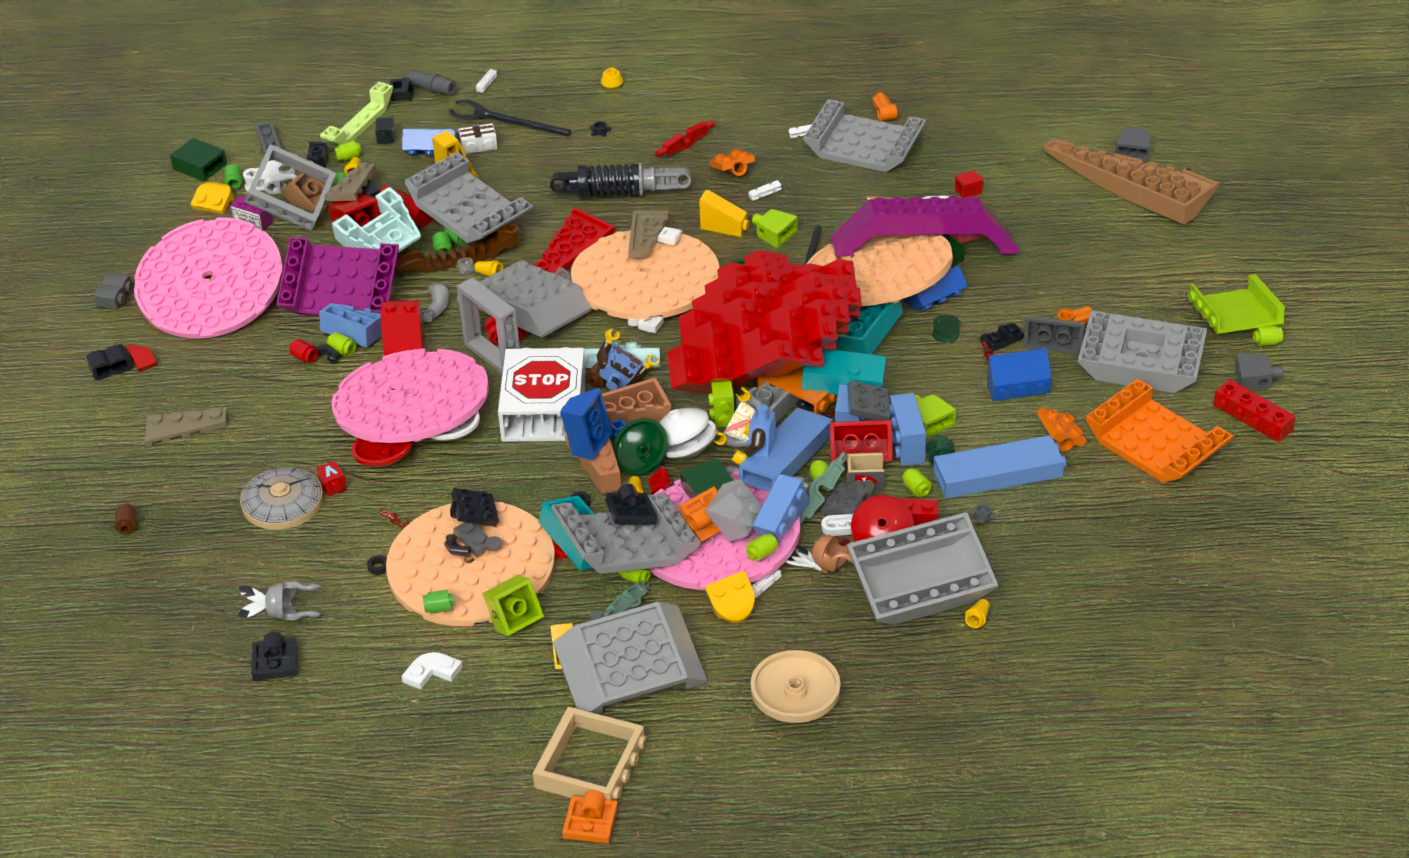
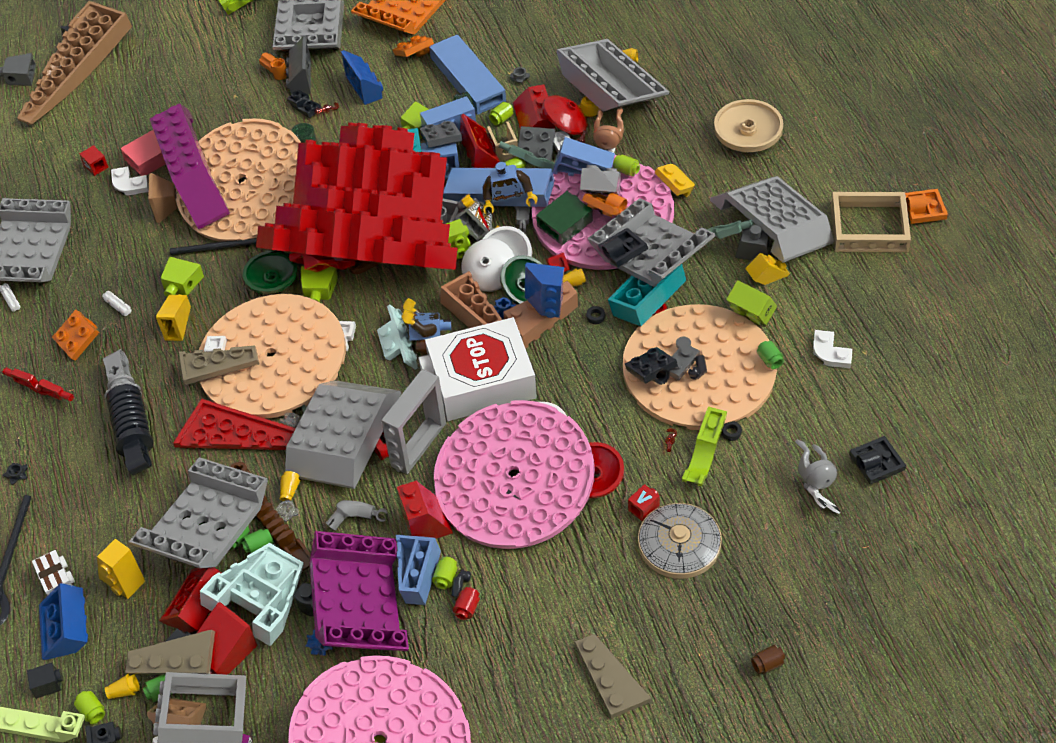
camera: 105 degrees left, 10 degrees up
none -> lime piece [682,406,727,487]

